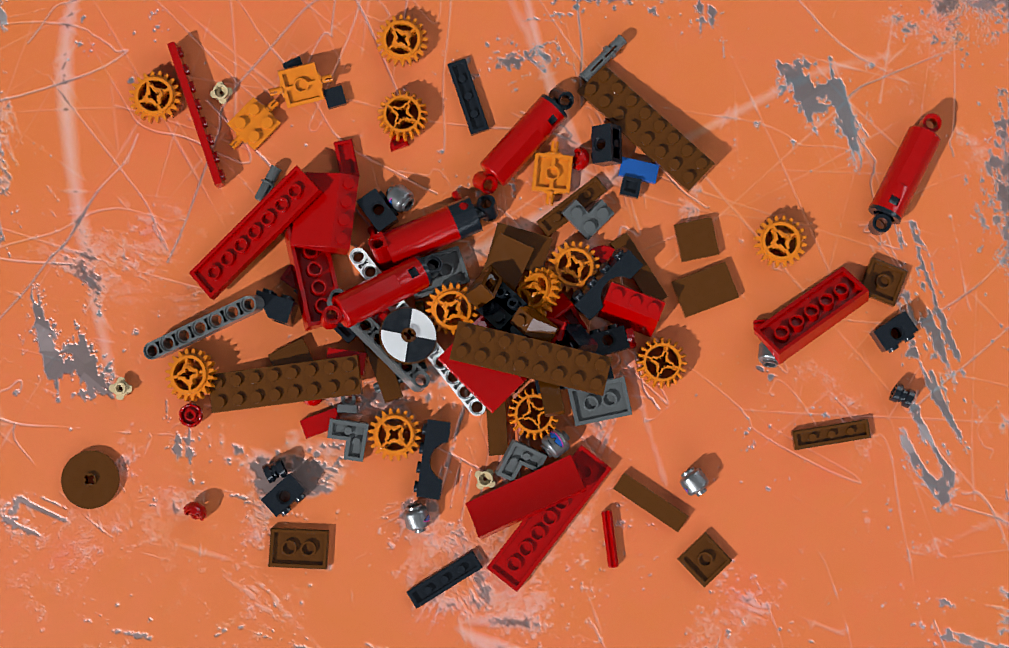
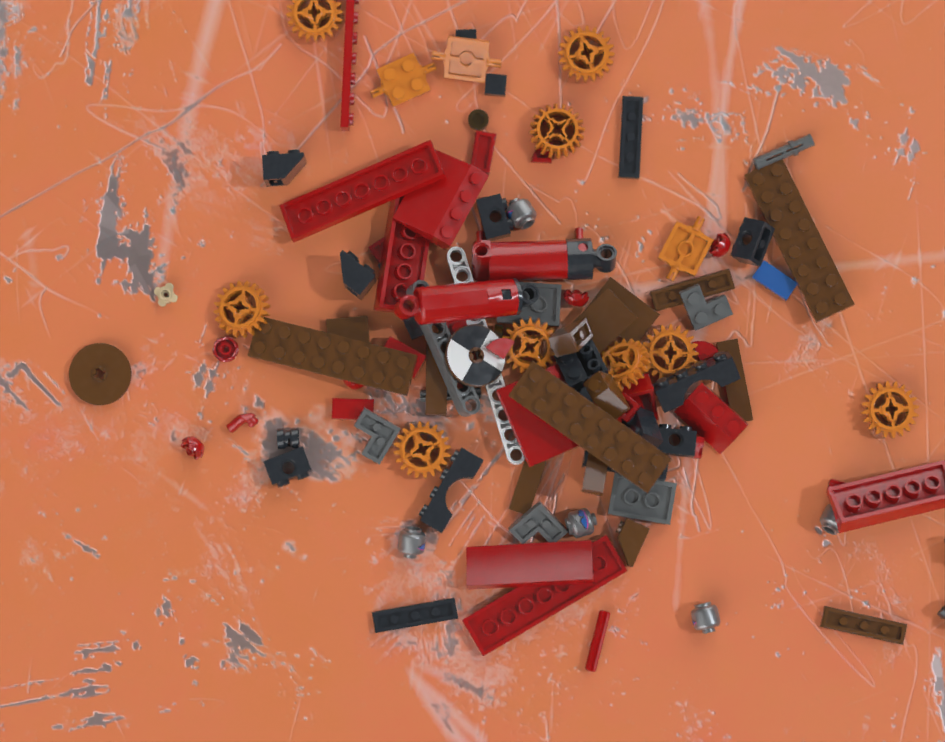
camera: 20 degrees right, 0 degrees up
dark grey beam [143,295,265,360] -> none
tan plate [210,82,233,104] -> none
dark grey axle [255,165,282,201] -> none
reddish brown tile [268,528,329,569] -> none
flat silver tile [337,396,359,414] -> none
red piece [472,87,574,194] -> none
tan plate [475,469,495,489] -> none
orange gear [508,388,559,440] -> none
reddish brown tile [613,473,689,532] -> none
black plate [619,176,642,199] -> none
orange gear [635,337,688,389] -> none
reddish brown tile [671,262,739,318] -> none
reddish brown tile [674,217,719,262] -> none
reddish brown tile [677,532,732,588] -> none
none -> red arm [226,413,259,433]
none -> black slope [262,150,307,187]
none -> dark brown tile [468,109,489,131]
none -> red tile [485,338,515,359]
none -> red plate [563,289,589,307]
none -> reddish brown slope [616,518,650,567]

